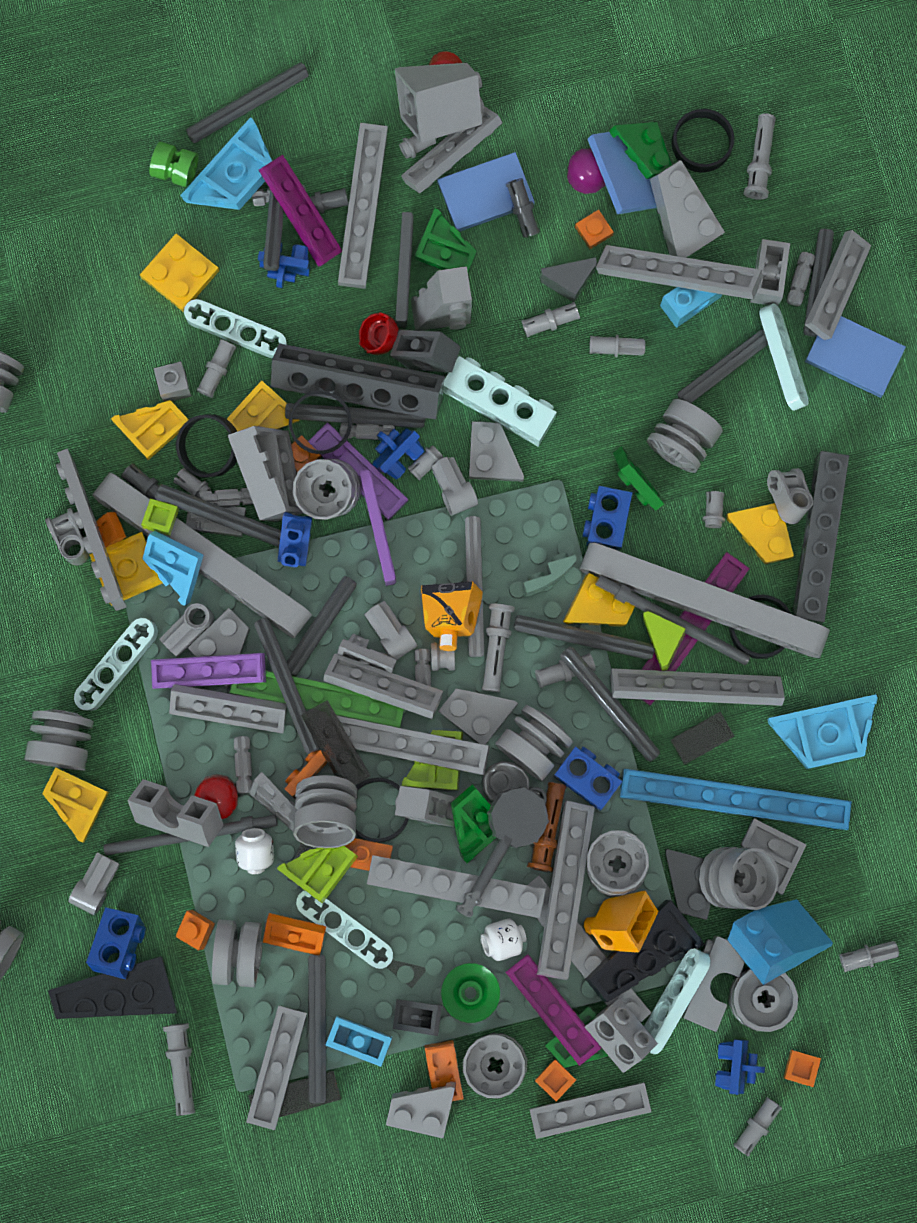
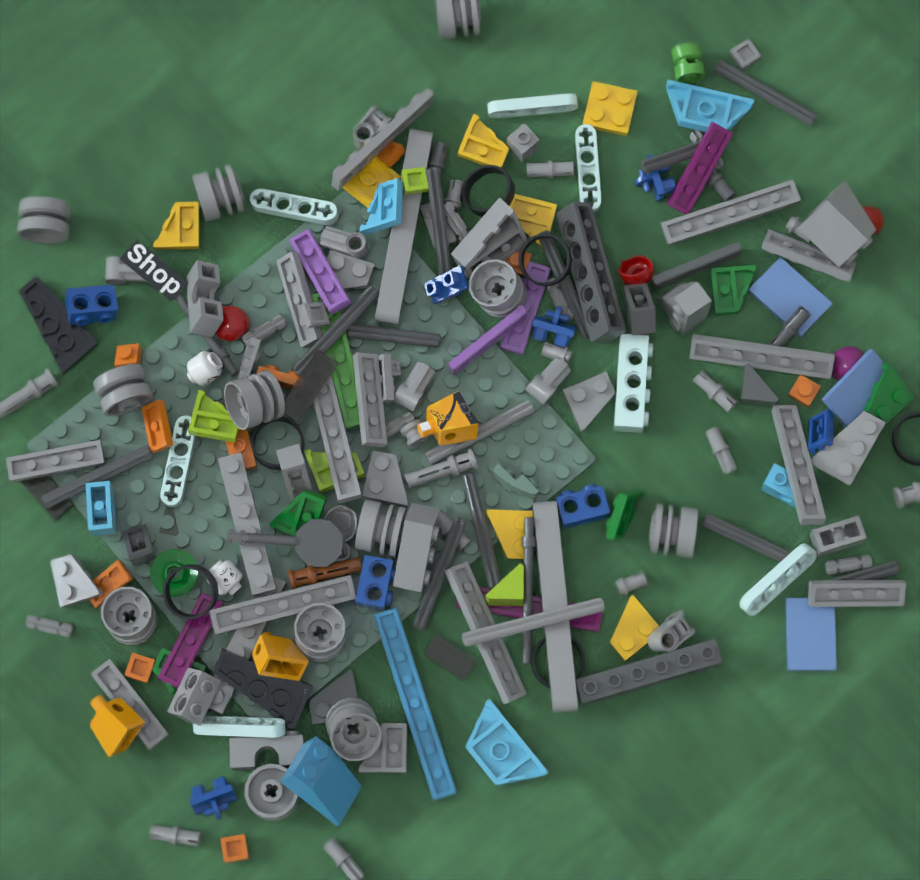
camera: 70 degrees right, 5 degrees down
none -> light grey axle [26,615,73,638]
none -> light orange torso [90,695,145,758]
none -> black sticker [120,240,188,301]
none -> black tyre [163,564,219,619]
none -> light grey tile [300,302,330,328]
none -> light grey wedge [393,503,440,592]
none -> light grey axle [462,598,605,646]
none -> light aqua beam [487,93,578,119]
none -> light grey plate [689,334,835,379]
none -> light grey tile [729,38,762,71]
none -> blue tile [808,409,834,455]

